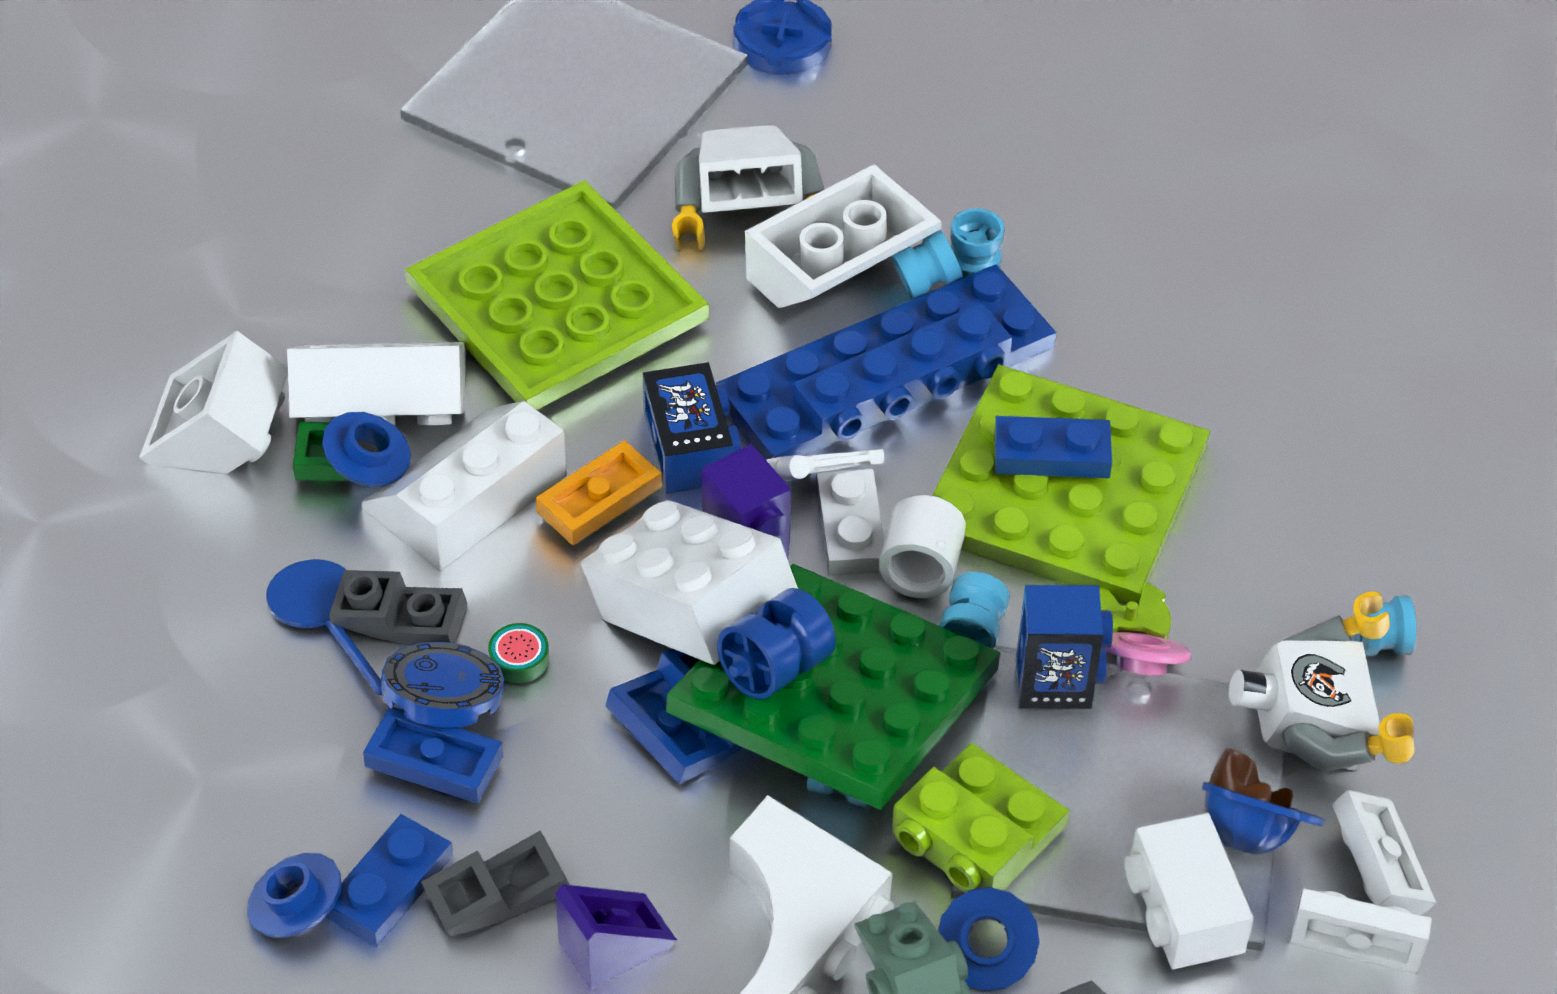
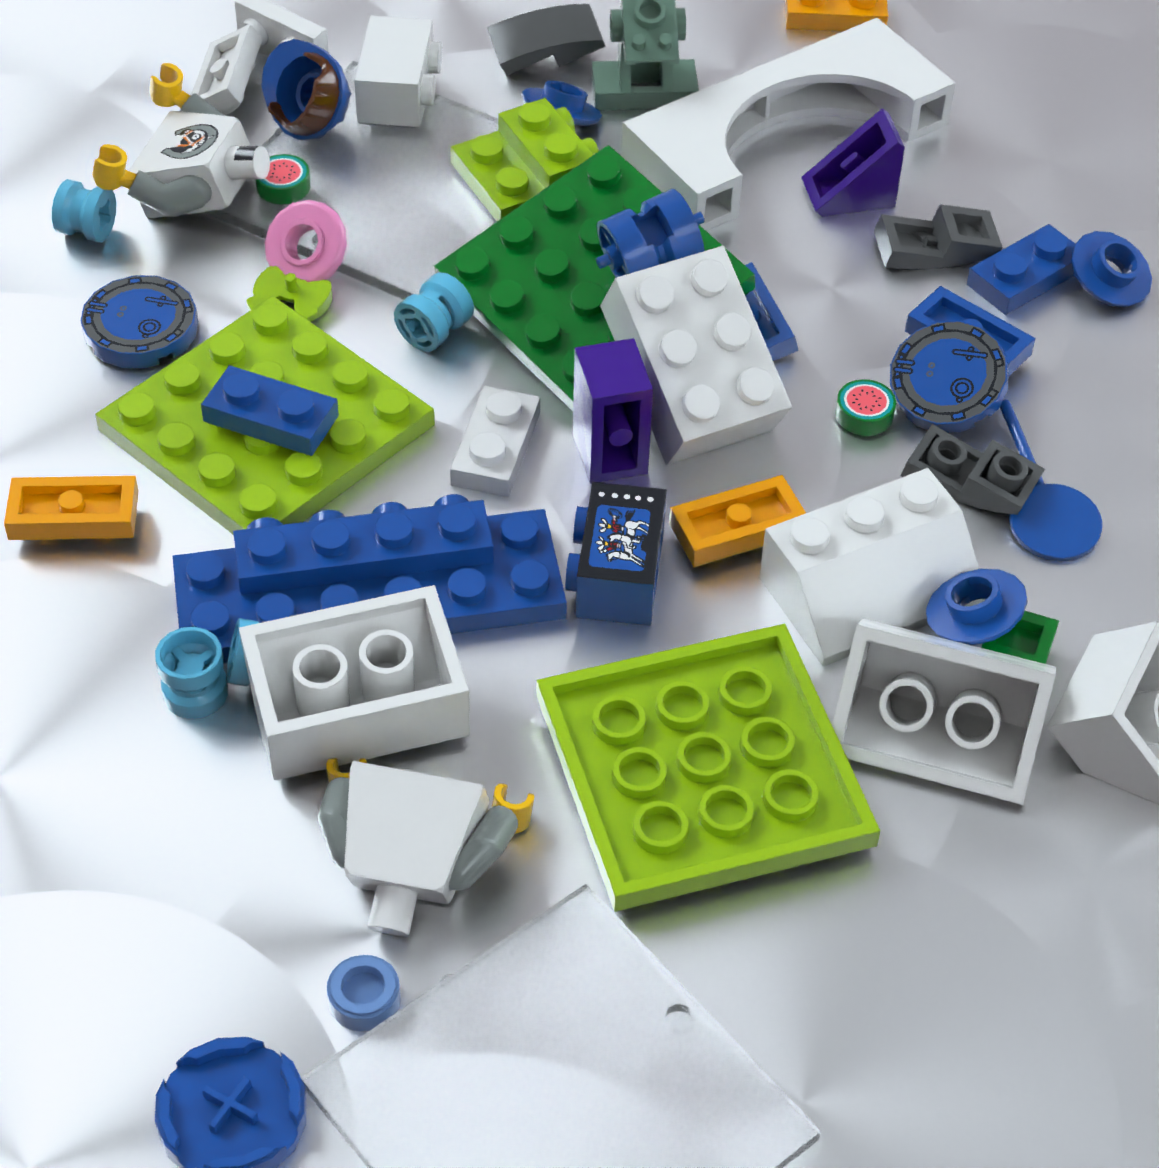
camera: 160 degrees left, 0 degrees up
white piece [766,449,885,479] -> none
white piece [879,495,966,598] -> none
brick [1016,585,1113,709] -> none
none -> light orange plate [4,475,139,540]
none -> tile [80,275,198,368]
none -> tile [255,154,311,205]
none -> medium blue tile [327,955,401,1031]

